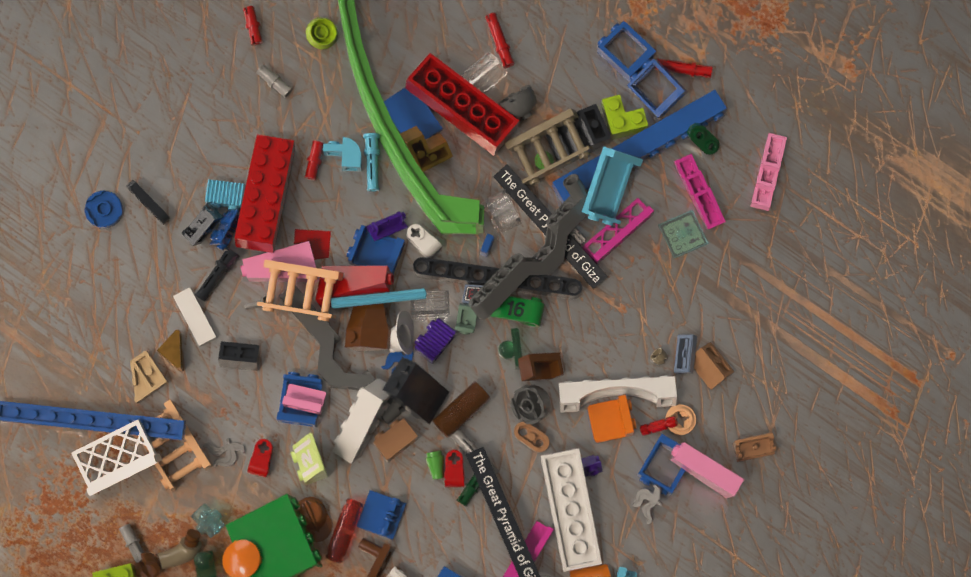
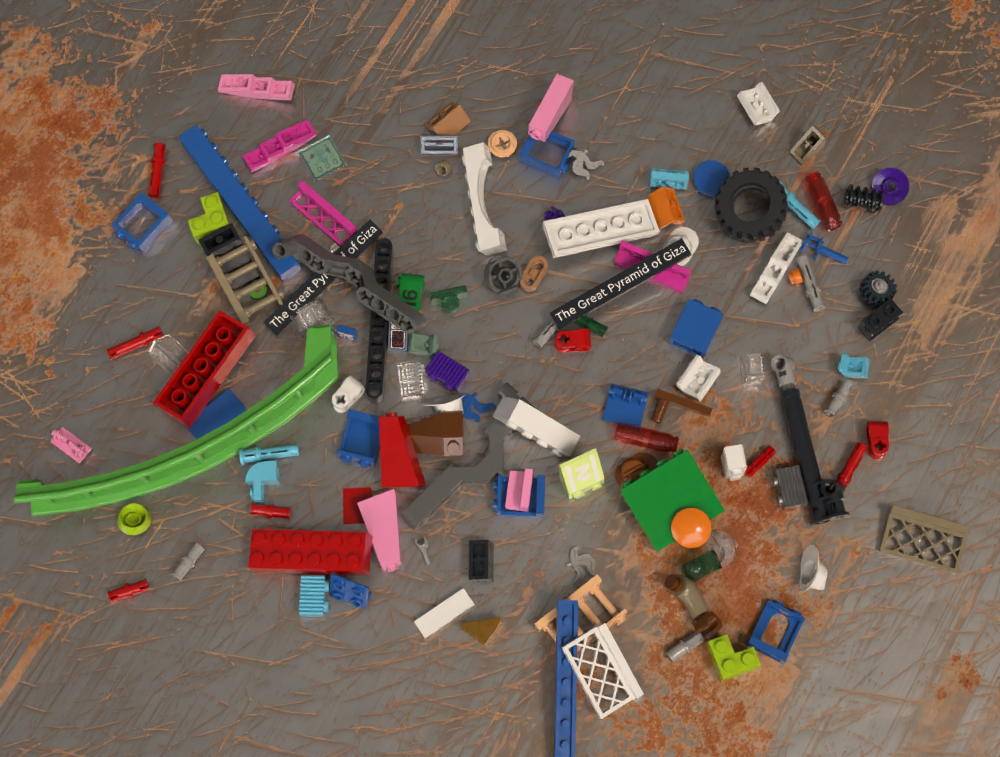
camera: 90 degrees left, 5 degrees down
blue tile [84,190,123,228] -> none
black beam [126,180,170,225] -> none
tan wing [130,350,168,404] -> none
black hinge [182,202,223,246] -> none
clear light blue brick [191,503,225,538] -> none
black pin [195,247,240,302] -> none
red piece [247,439,273,478] -> none
light nougat fence [257,260,343,322] -> none
medium azure axle [331,288,427,308] -> none
dark purple hinge [366,211,408,241] -> none
medium nougat brick [373,418,418,462] -> none
black brick [382,356,449,425] -> none
pearl gold brick [400,126,453,172] -> none
bright green cone [425,450,444,480] -> none
reddish brown piece [432,381,491,438] -> none
dark grey cylinder [498,85,537,120] -> none
reddish brown panel [518,352,564,381] -> none
medium azure panel [582,146,643,226] -> none
orange bracket [587,395,637,443] -> none
blue window [627,59,688,118] -> none
red axle [640,416,678,435] -> none
dark green plate [687,123,720,155] -> none
medium nougat hinge [733,433,776,462] -> none

